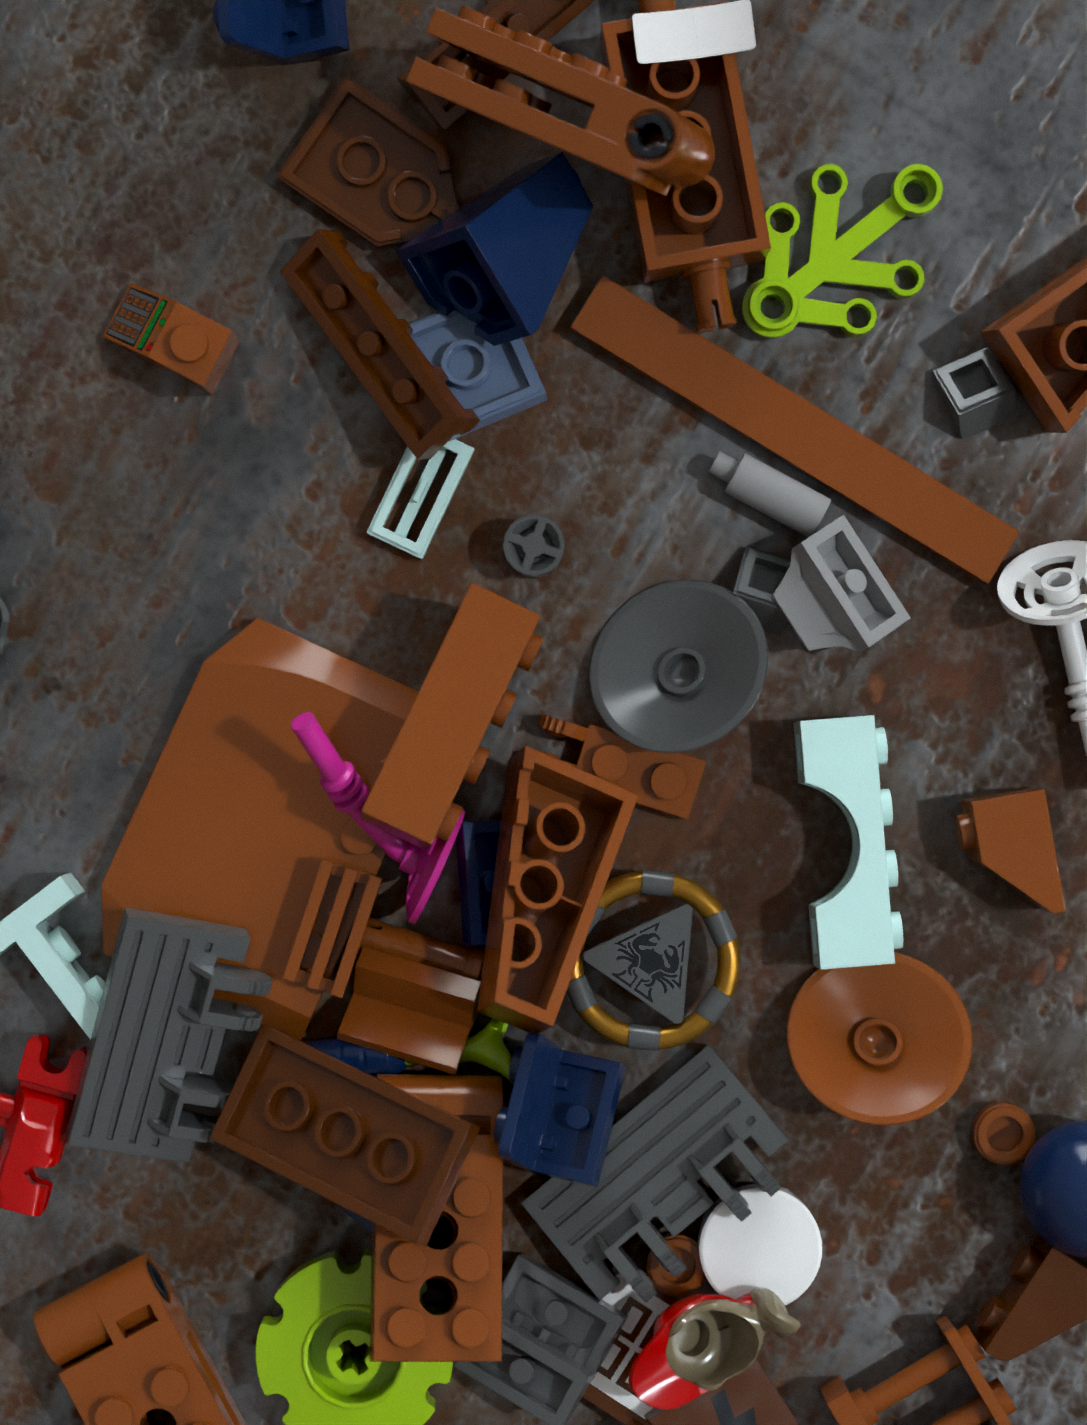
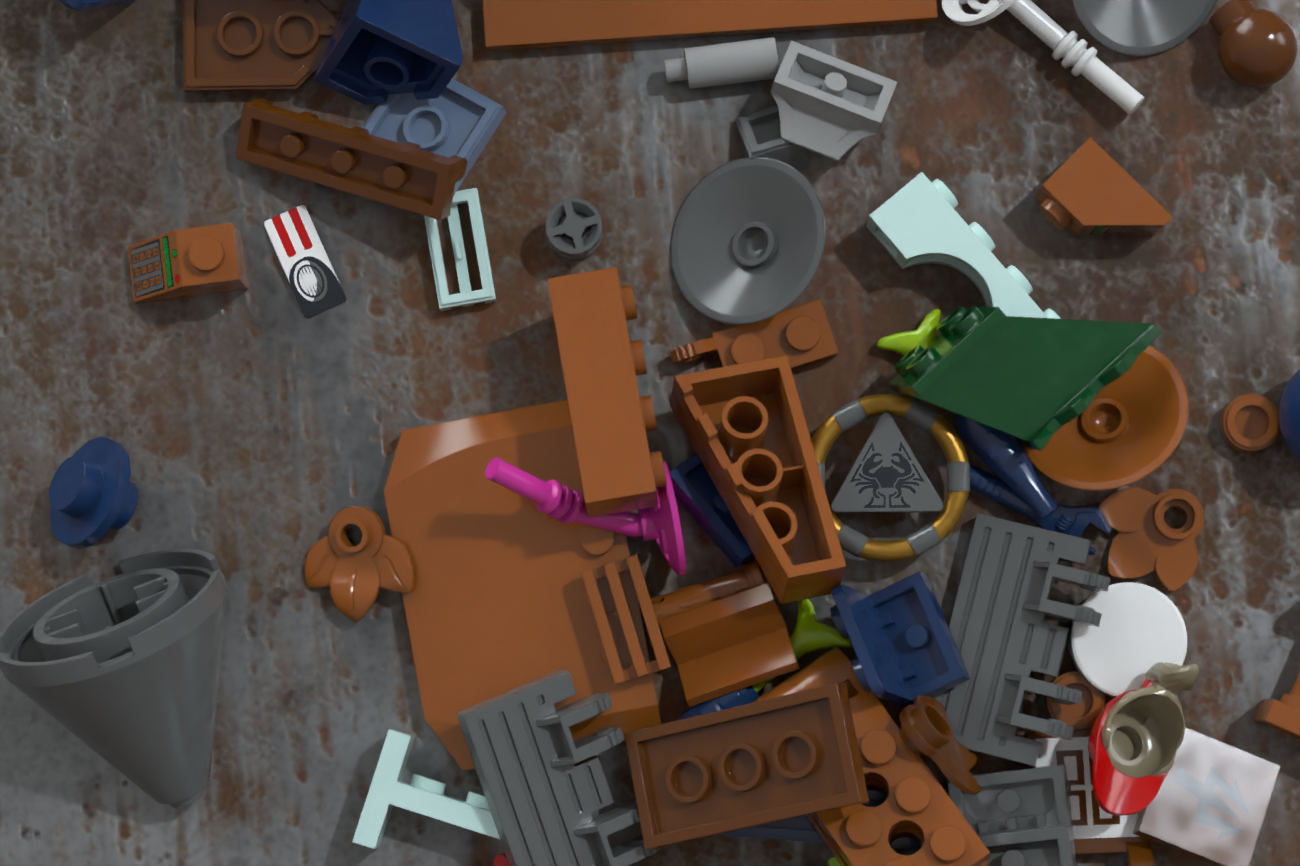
camera: 40 degrees left, 5 degrees down
none -> sticker [264,205,346,318]
none -> dark orange plate [305,506,415,622]
none -> dark blue piece [876,309,1059,521]
none -> dark green piece [888,306,1162,451]
none -> reddish brown plate [899,694,981,795]
none -> dark blue piece [970,464,1112,555]
none -> dark orange plate [1098,487,1204,592]

